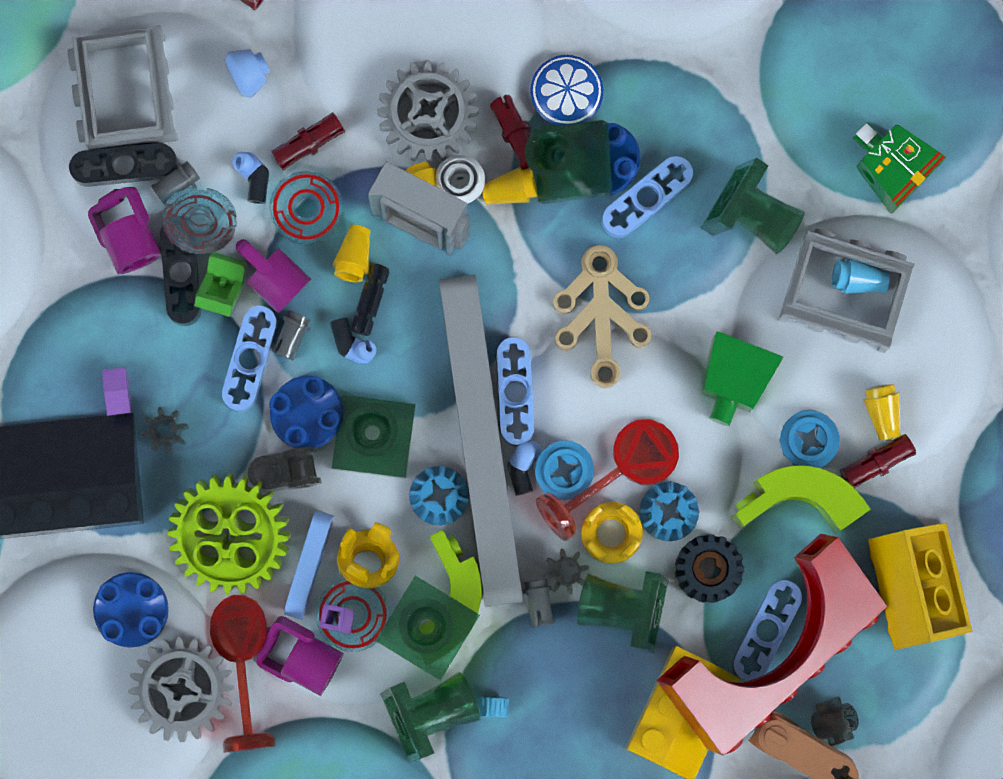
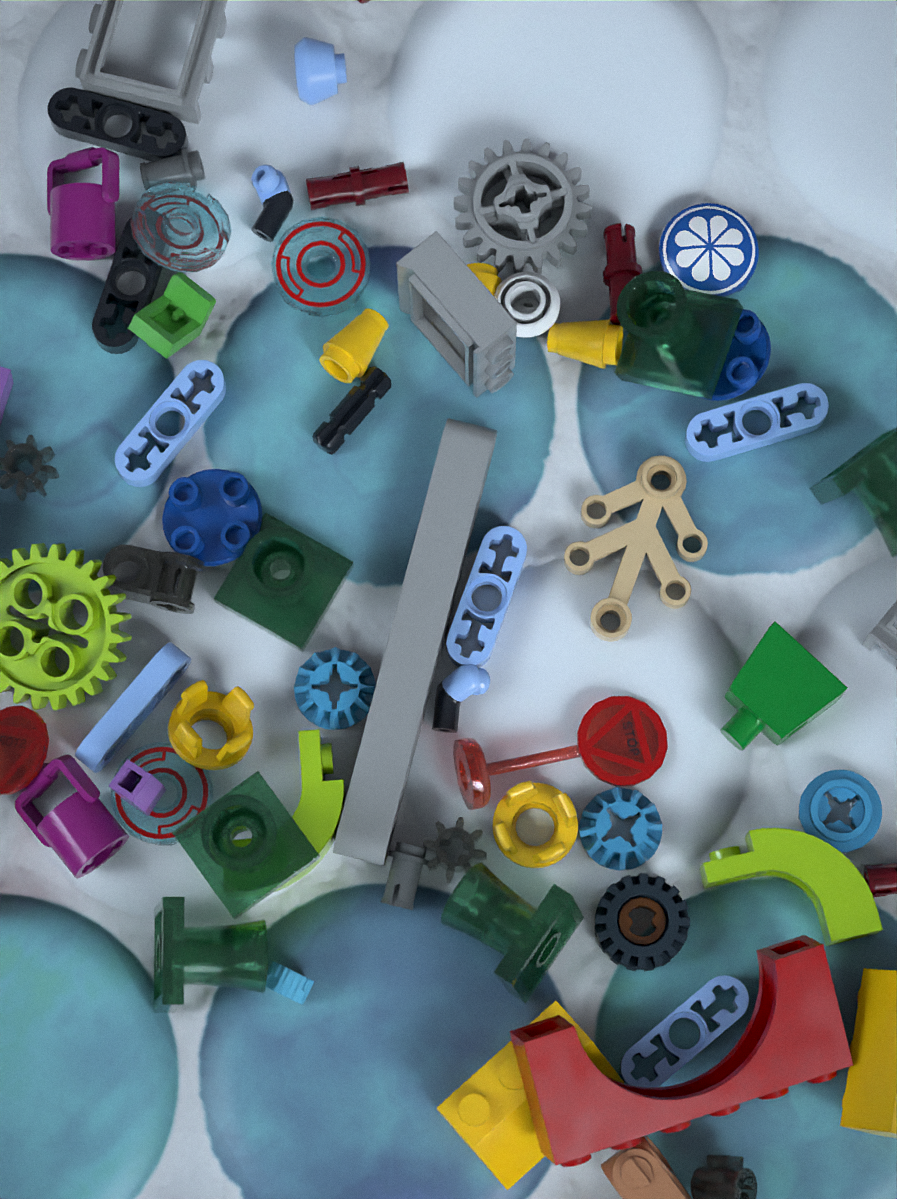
camera: 30 degrees right, 5 degrees down
magenta piece [236,239,311,313] -> none
dark grey pin [271,311,311,360] -> none
arm [330,317,376,364] -> none
dark azure gear [534,440,594,500] -> none

